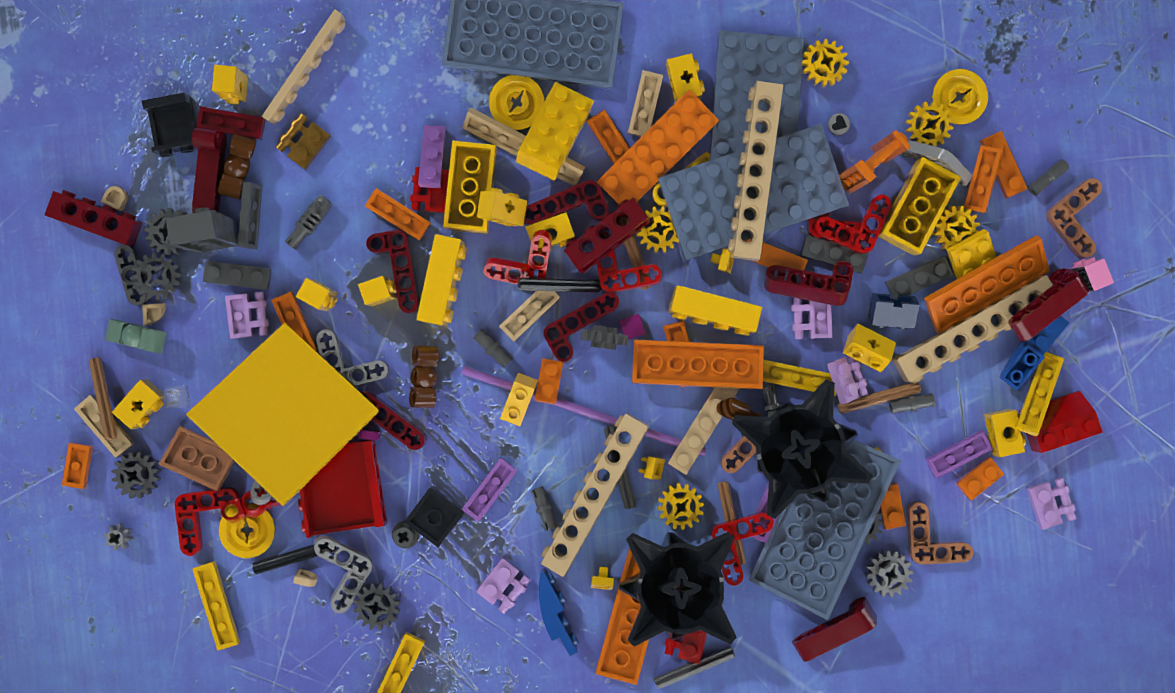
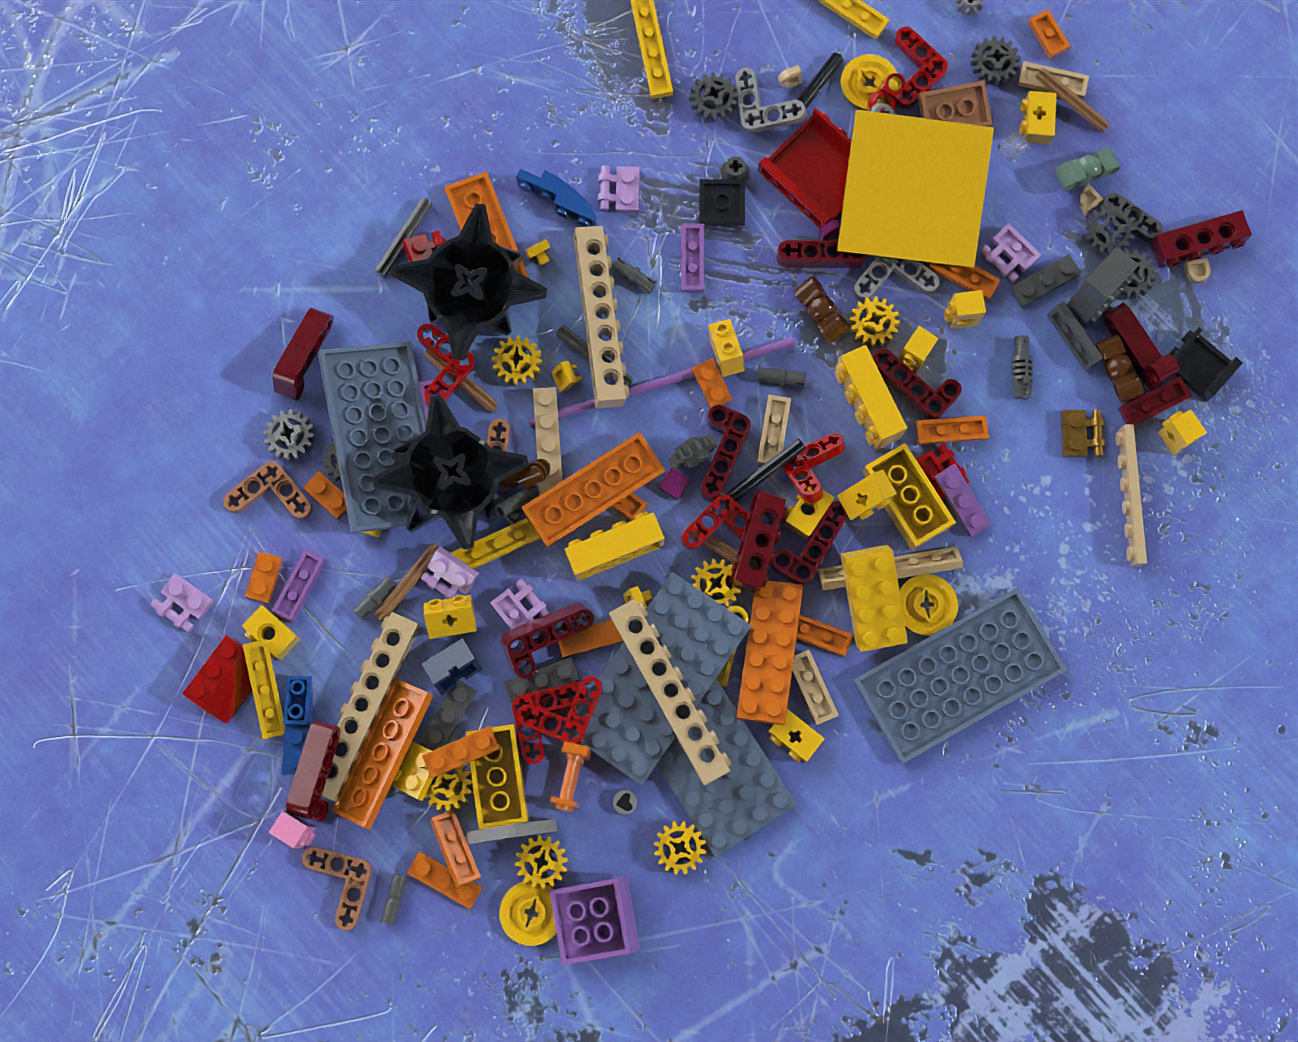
camera: 145 degrees right, 10 degrees down
none -> orange plate [422,726,500,779]
none -> dark grey piece [495,485,539,518]
none -> red beam [517,676,603,744]
none -> medium lavender slope [549,876,640,965]
none -> yellow gear [849,296,900,347]

